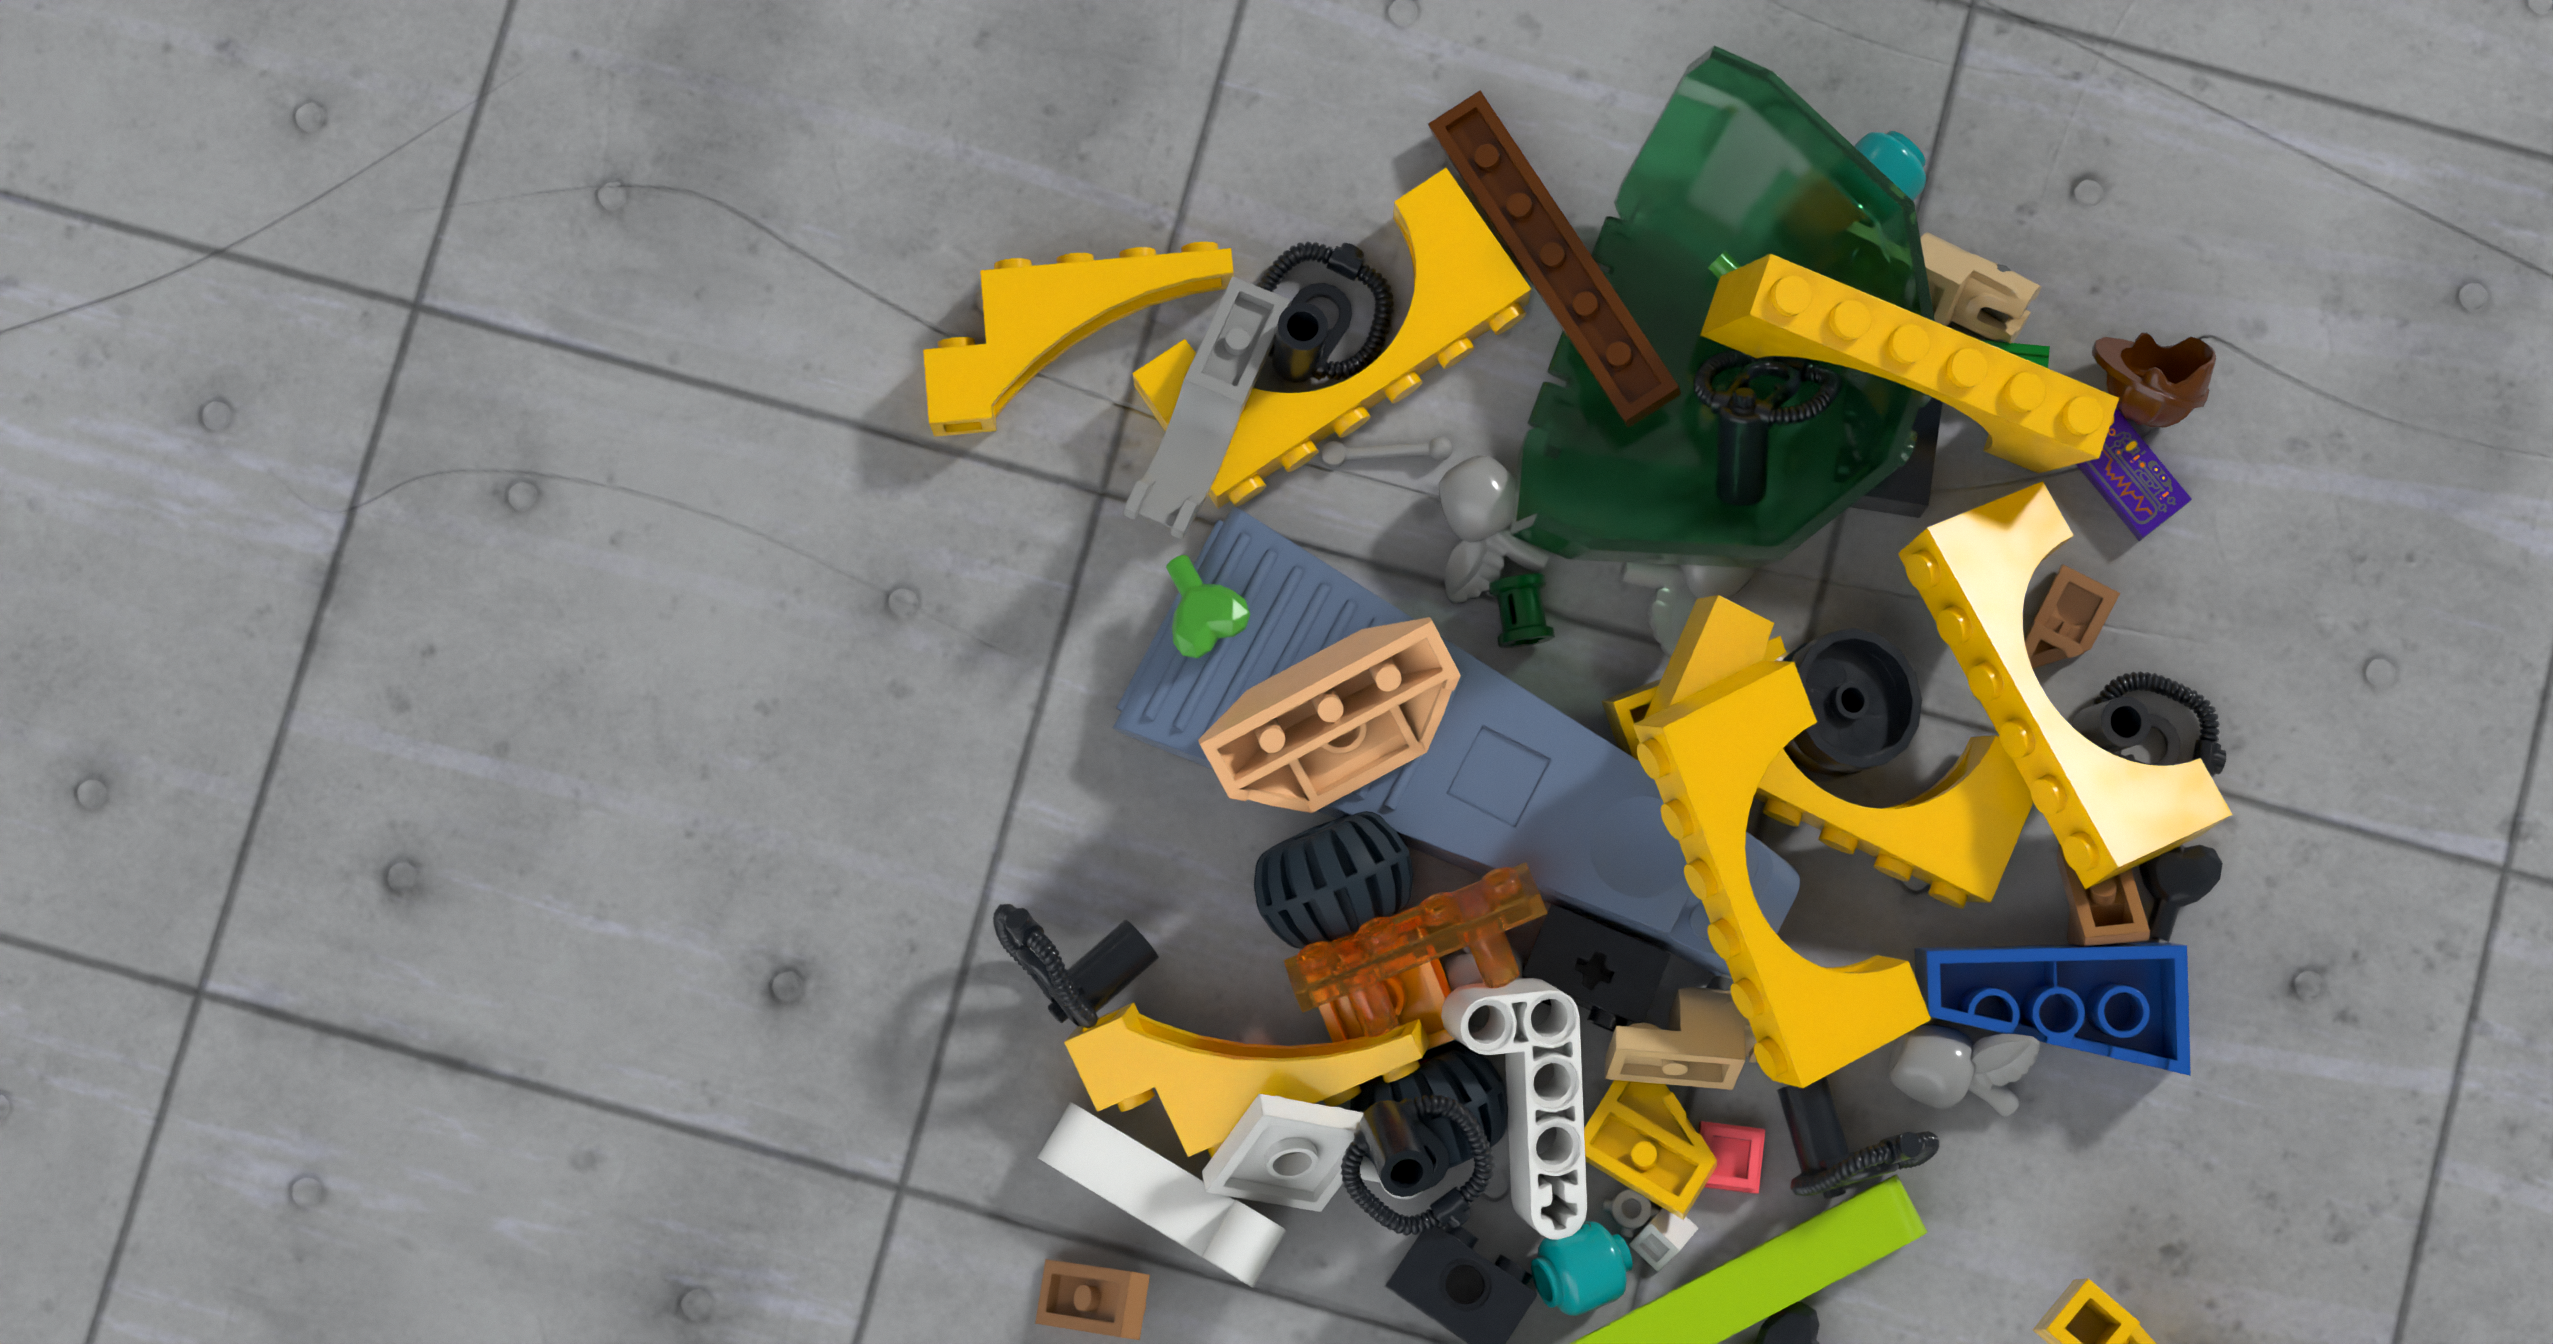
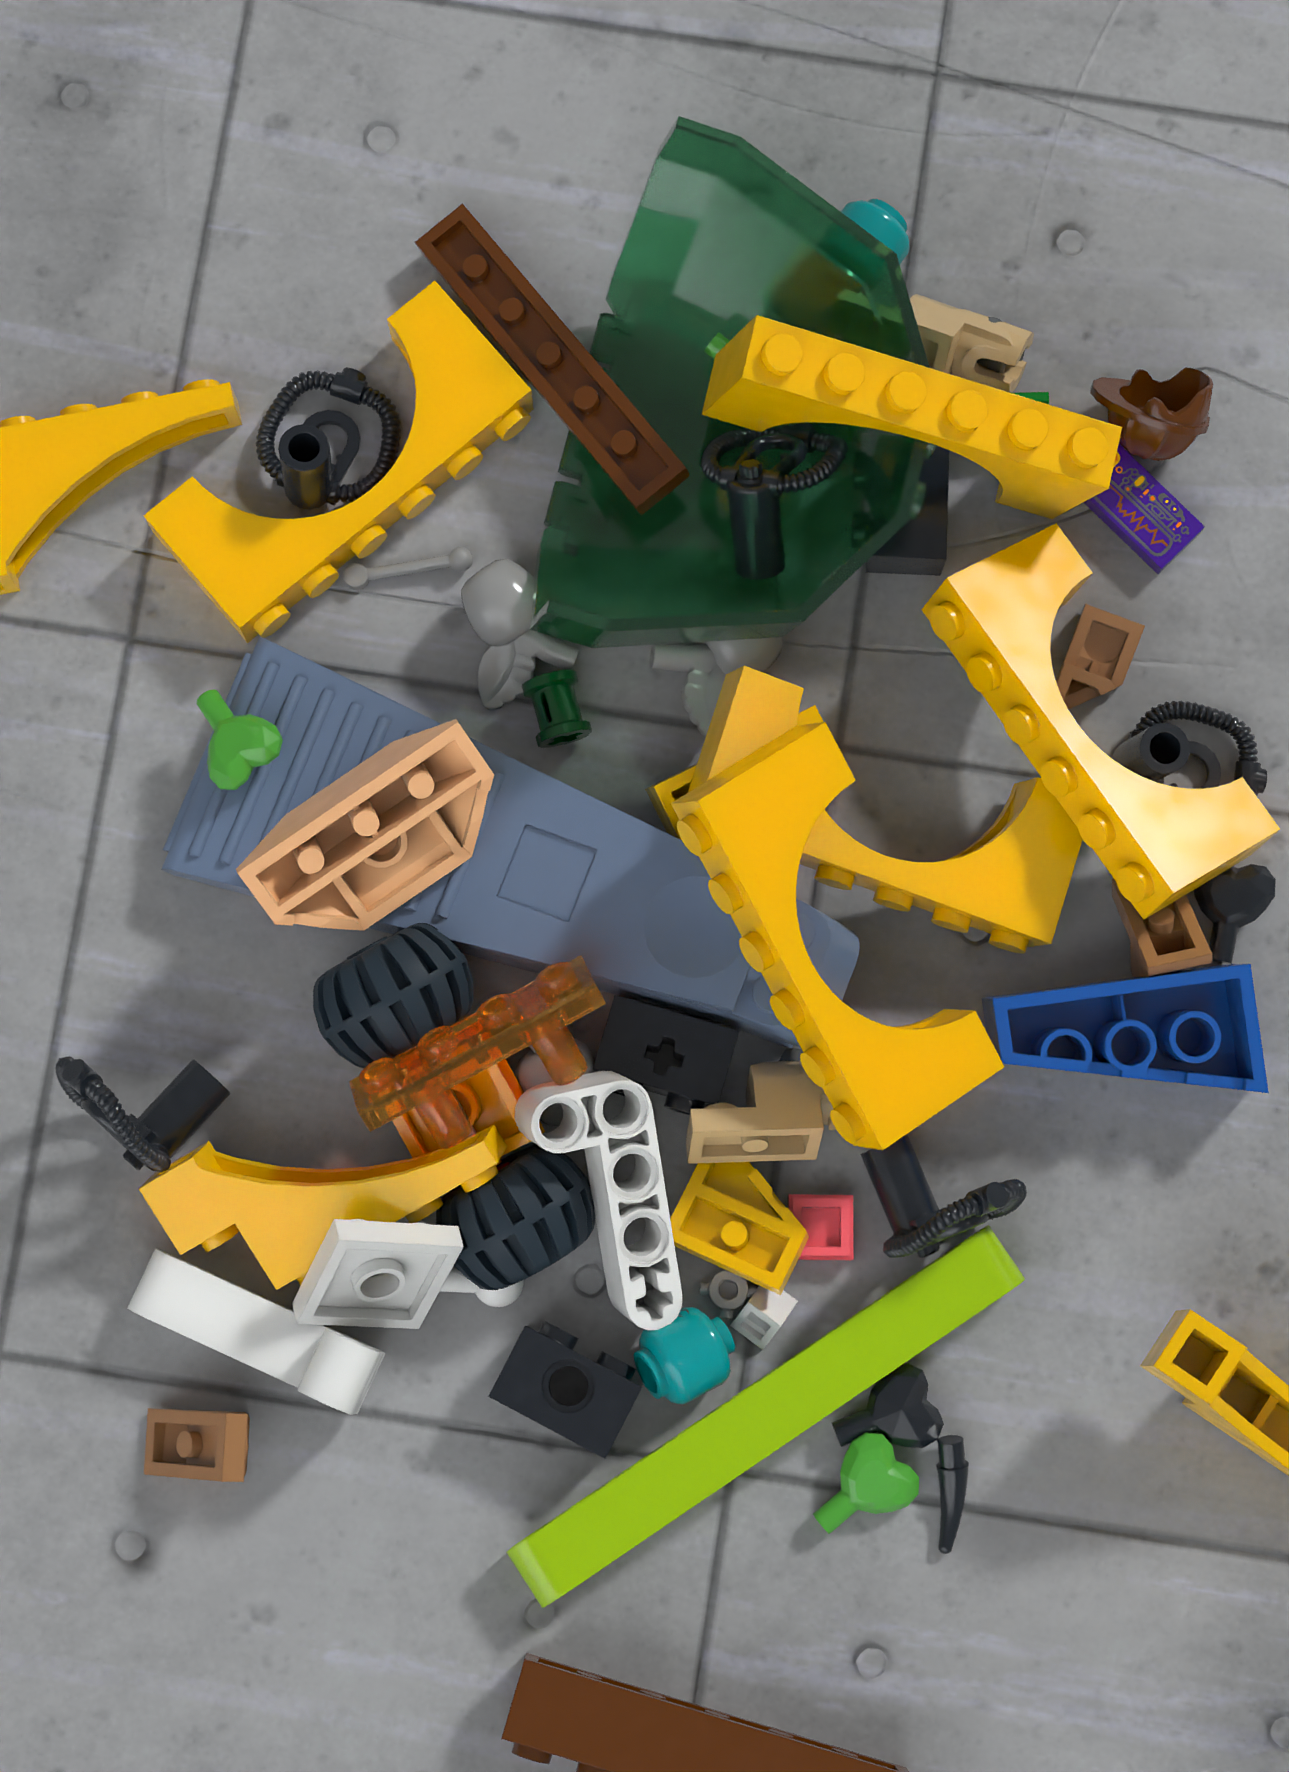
camera: 10 degrees left, 0 degrees up
light grey piece [1123,276,1291,539] -> none
black piece [1341,1094,1495,1236] -> none
black wheel [1774,628,1922,782] -> none
light grey piece [1889,1024,2040,1117] -> none

